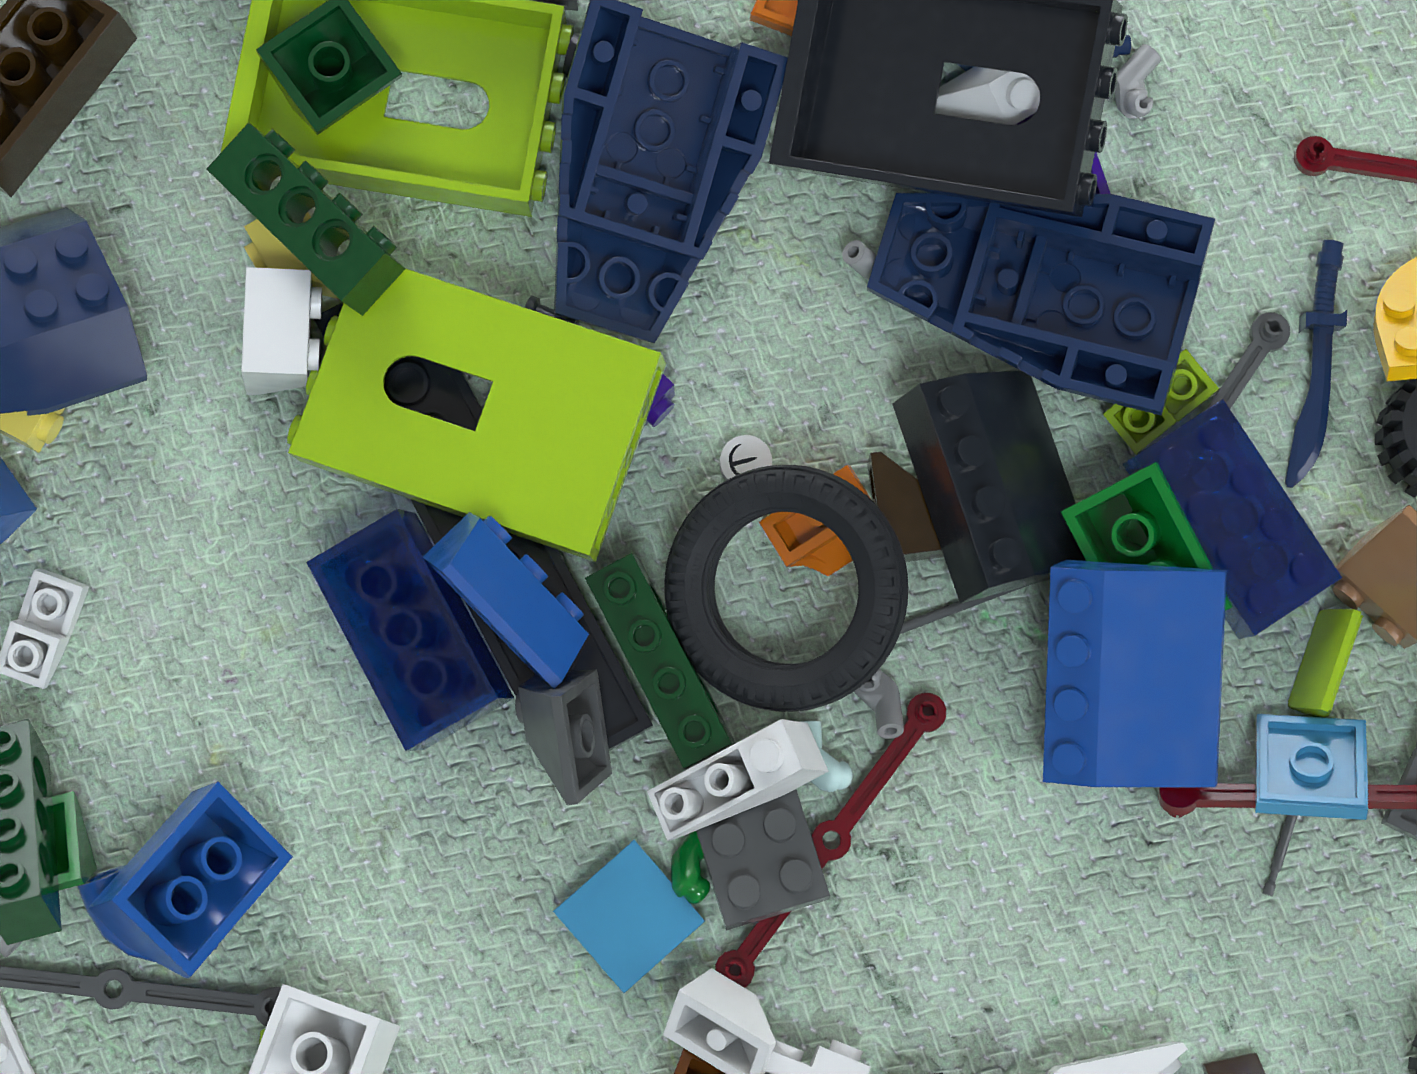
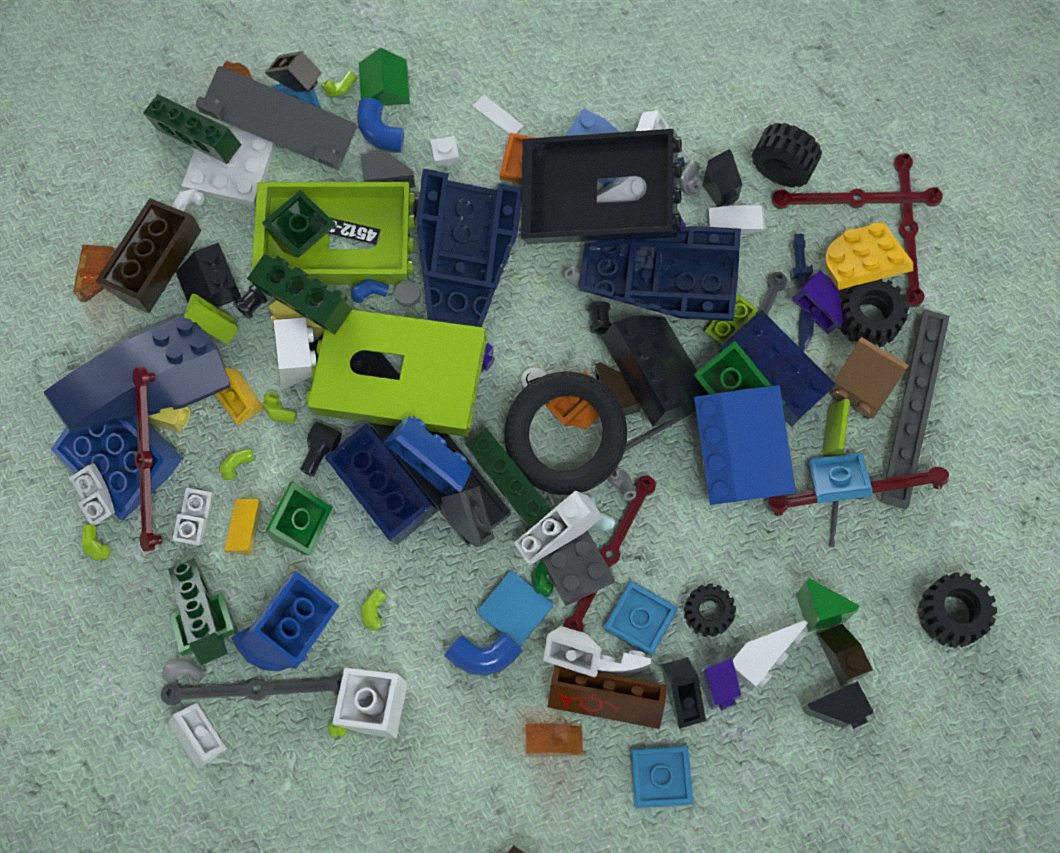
camera: 10 degrees left, 10 degrees down
none -> black slope [175,242,242,308]
none -> lime slope [184,294,239,344]
none -> yellow slope [215,368,264,425]
none -> lime arm [219,448,255,480]
none -> yellow slope [224,499,263,556]
none -> black bush [233,285,268,319]
none -> lime arm [263,392,297,424]
none -> green slope [266,482,333,556]
none -> black pin [300,422,342,477]
none -> black sticker [327,217,381,245]
none -> blue arm [351,279,389,303]
none -> lime arm [361,588,387,631]
none -> light grey tile [394,280,421,307]
none -> blue cylinder [444,633,523,676]
none -> black bush [587,301,612,334]
none -> dark azure tile [603,581,678,657]
none -> black tyre [684,584,736,637]
none -> black slope [702,149,743,207]
none -> white slope [709,205,764,235]
none -> black tyre [751,123,822,188]
none -> dark purple slope [791,270,844,334]
none -> green slope [796,578,860,632]

